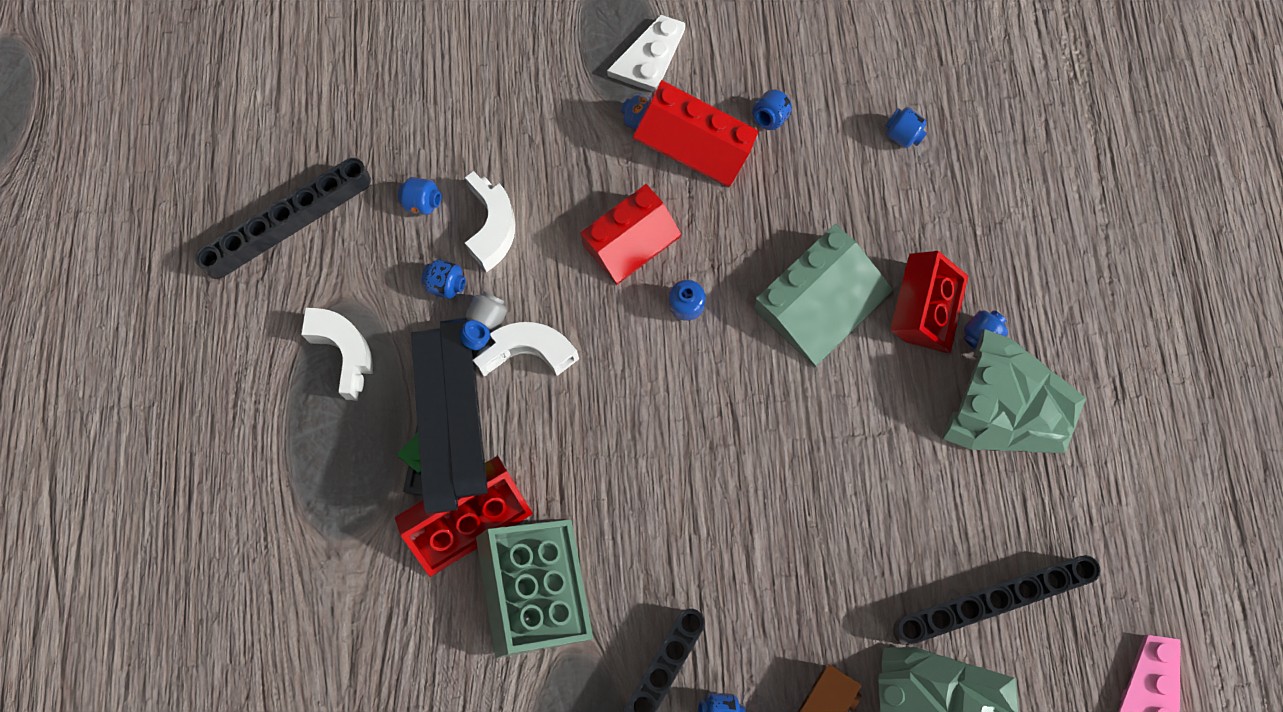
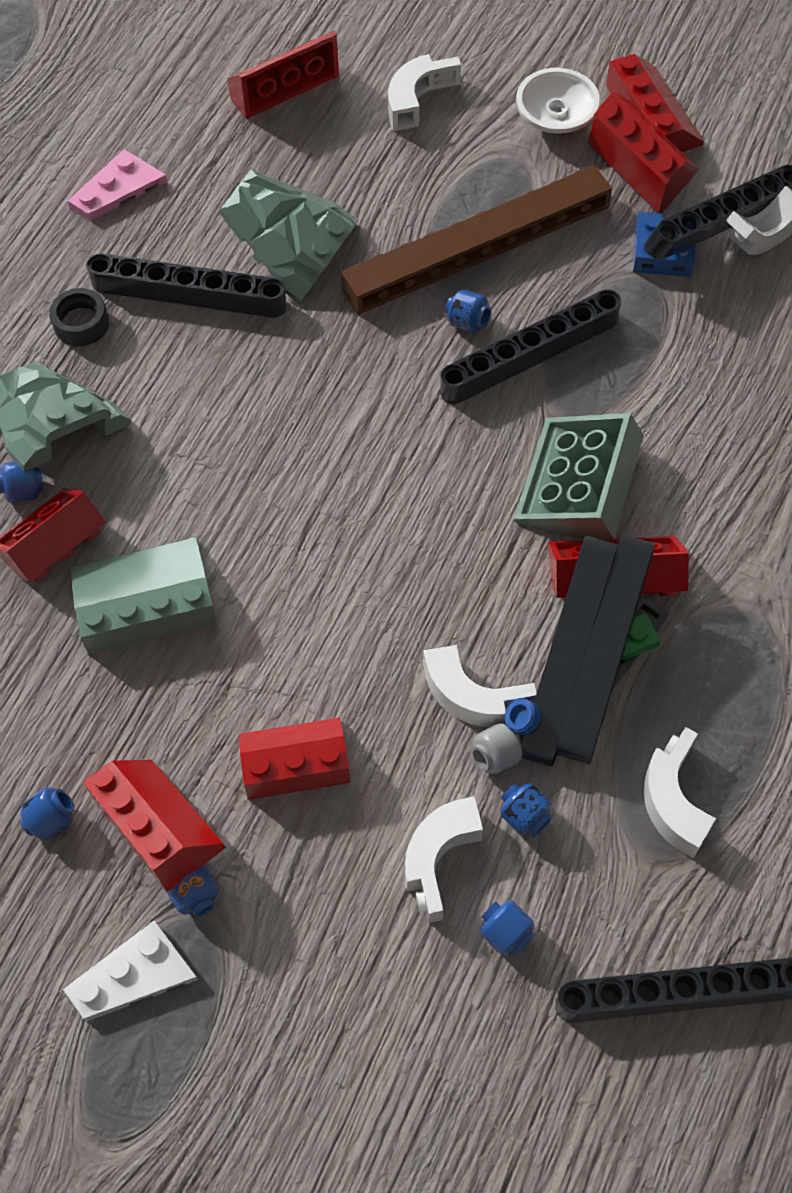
camera: 155 degrees left, 10 degrees down
blue head [669,280,706,321] -> none
none -> black tyre [49,288,109,346]

